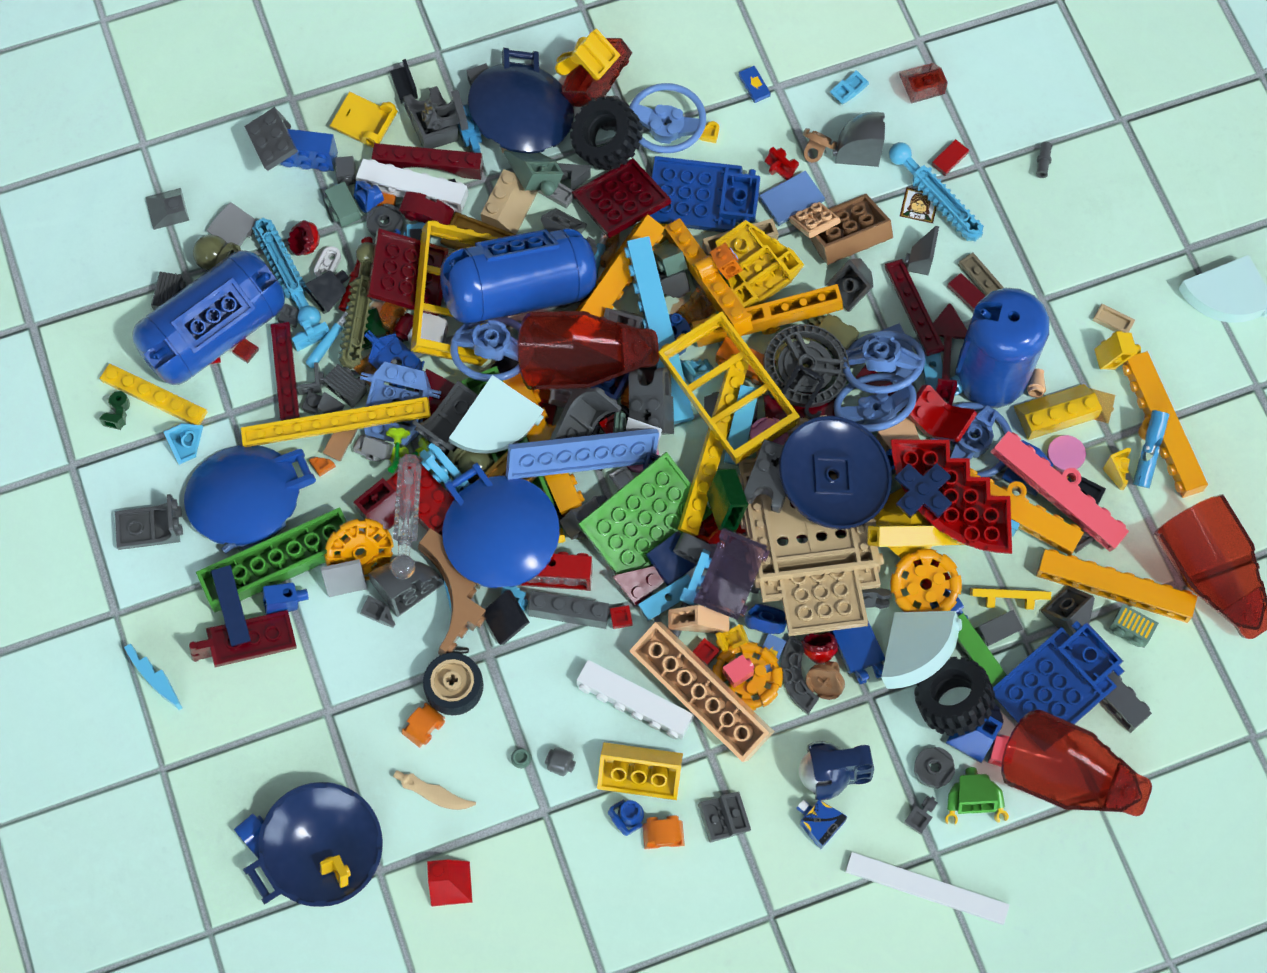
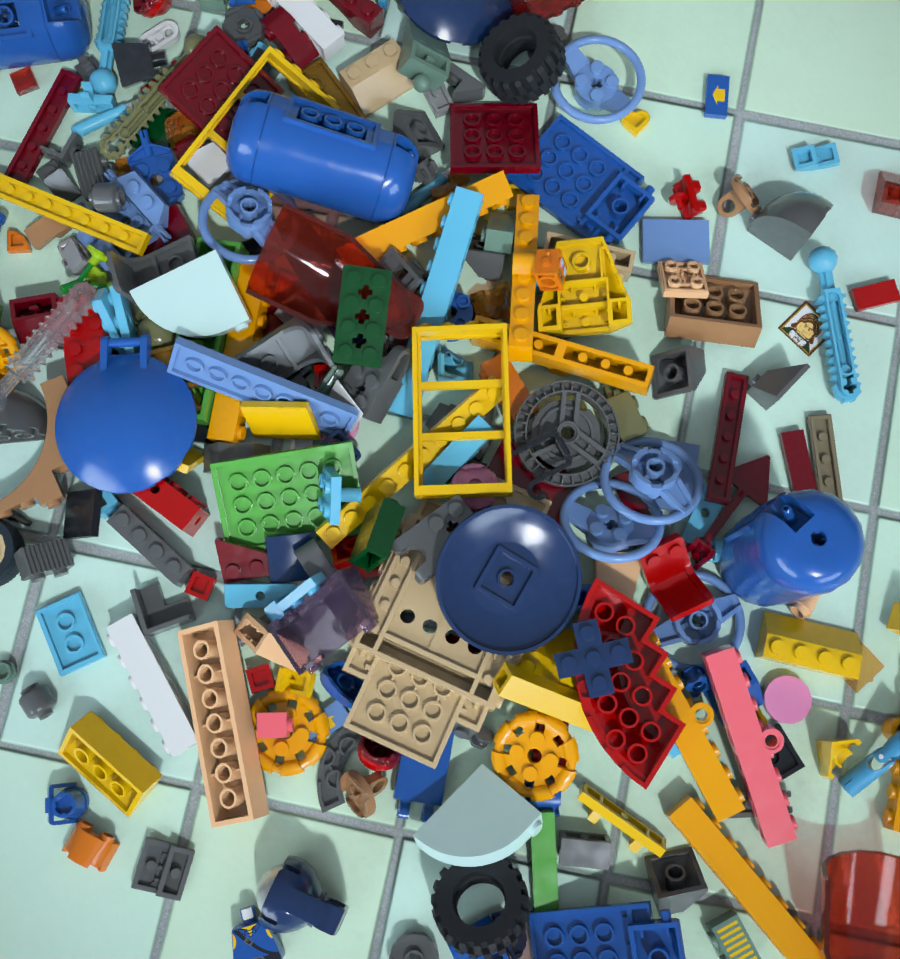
camera: 30 degrees right, 10 degrees up
none -> dark grey brick [14,538,75,583]
none -> medium azure tile [35,591,107,677]
none -> dark grey head [89,182,126,213]
none -> dark grey panel [130,583,196,637]
none -> yellow tile [240,401,321,440]
none -> medium azure plate [318,466,362,525]
none -> dark green brick [332,264,393,369]
none -> blue brick [681,665,712,697]

